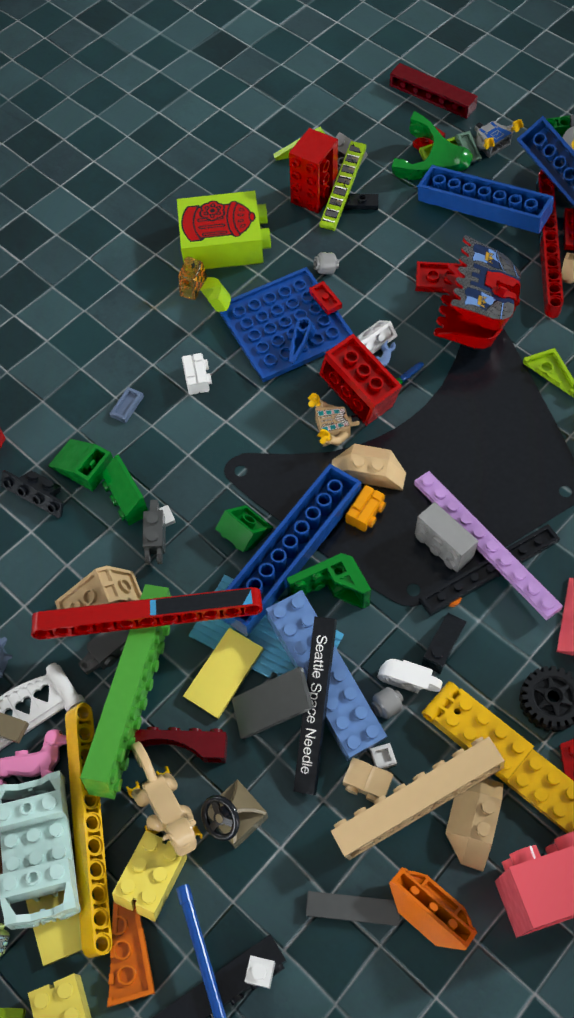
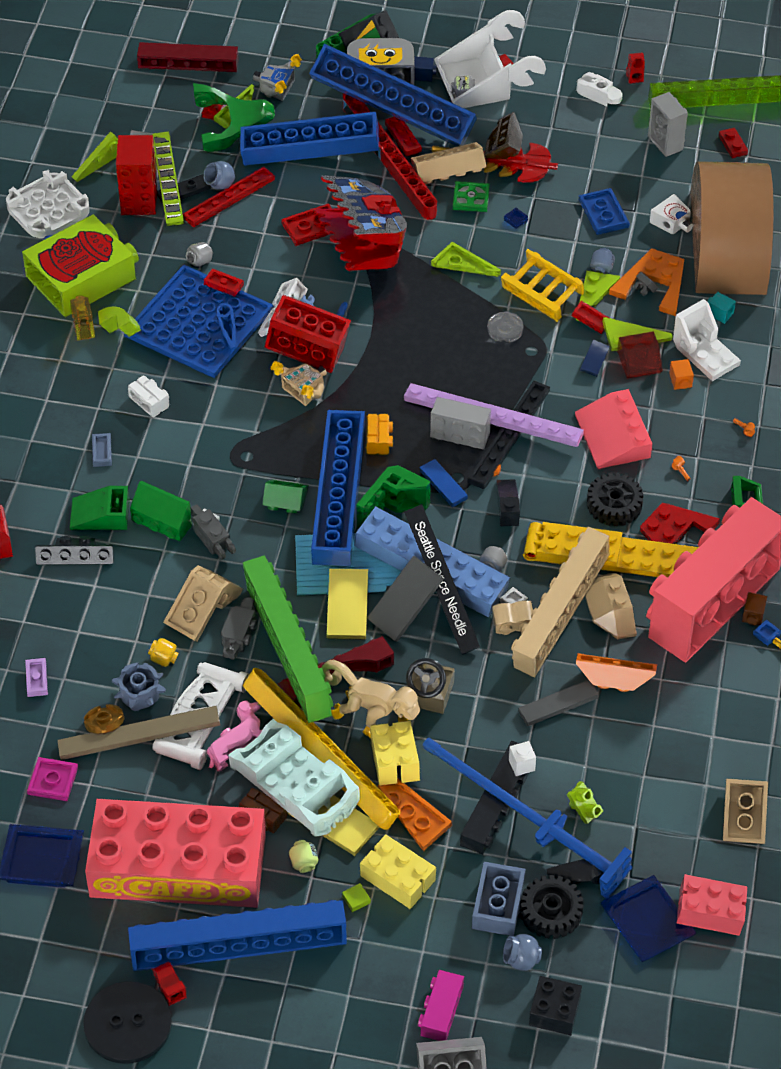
camera: 35 degrees left, 10 degrees down
red beam [31,587,263,640] -> none
tan wedge [331,444,406,491] -> none
white piece [377,659,443,693] -> none
sand green tile [454,131,482,164] -> none
none -> white tile [6,170,89,238]
none -> yellow head [148,638,179,667]
none -> red tile [183,167,275,227]
none -> sand blue piece [204,161,235,190]
none -> blue tile [420,459,468,507]
none -> clear tile [488,312,524,342]

